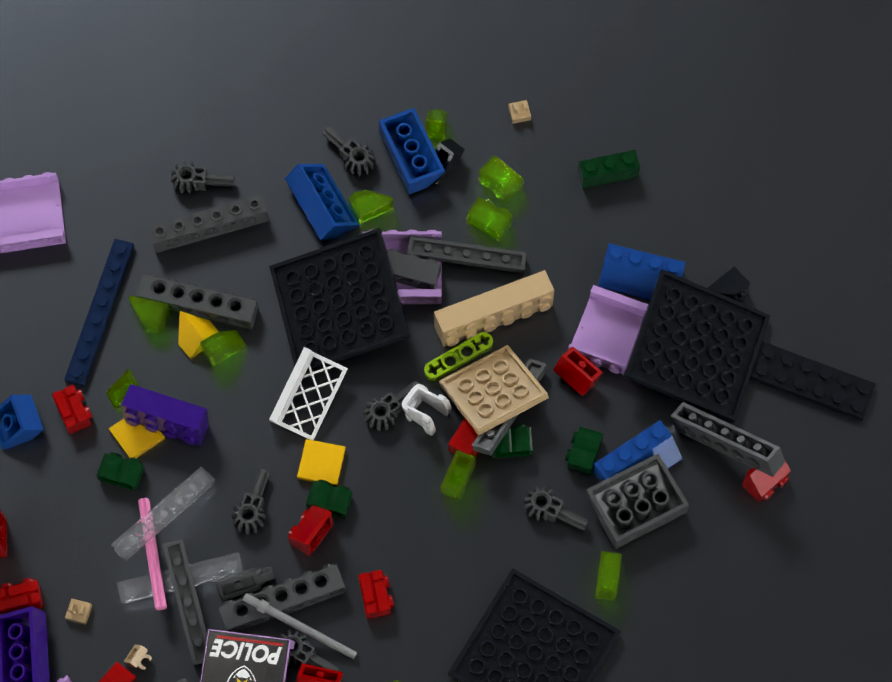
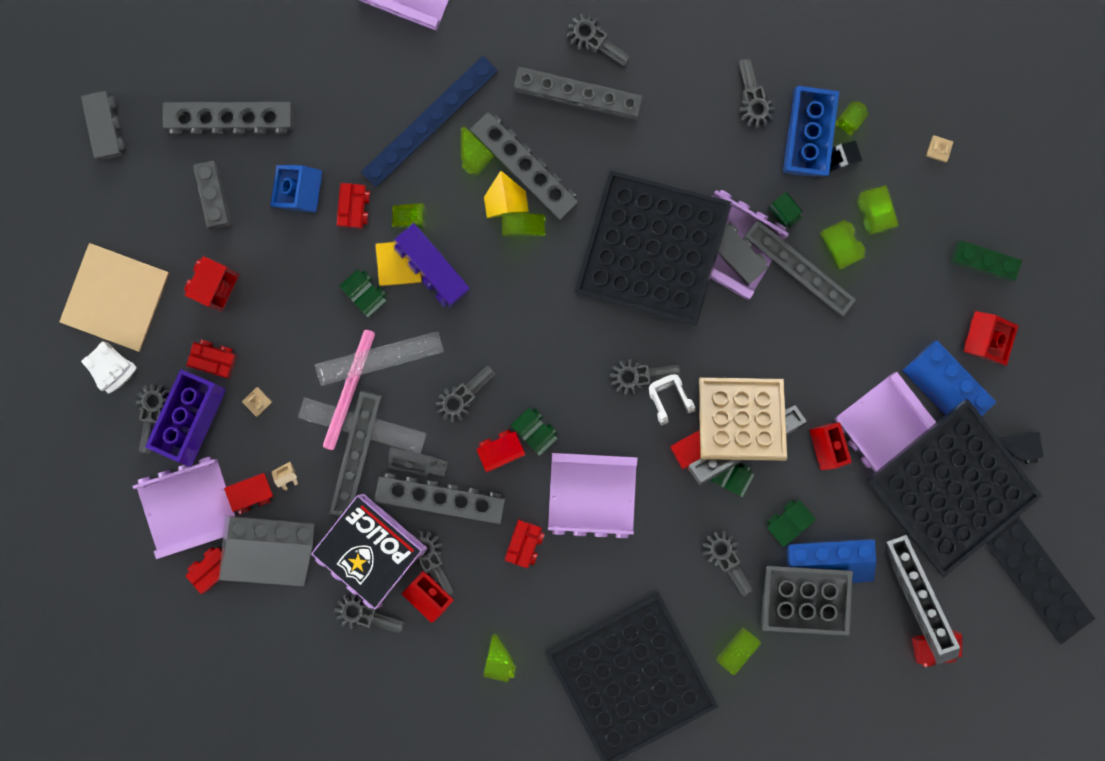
camera: 30 degrees right, 20 degrees up
light grey bar [243,593,357,659] -> none
white fence [269,347,348,440] -> none
blue slope [285,164,360,240] -> none
yellow tile [297,439,346,487] -> none
clear neon green slope [348,190,394,224] -> none
lime beam [424,332,493,381] -> none
tan brick [434,270,554,347] -> none
clear neon green brick [441,450,476,501] -> none
none -> lavender panel [548,453,637,538]
none -> dark green brick [768,192,803,228]
none -> red slope [963,311,1019,366]

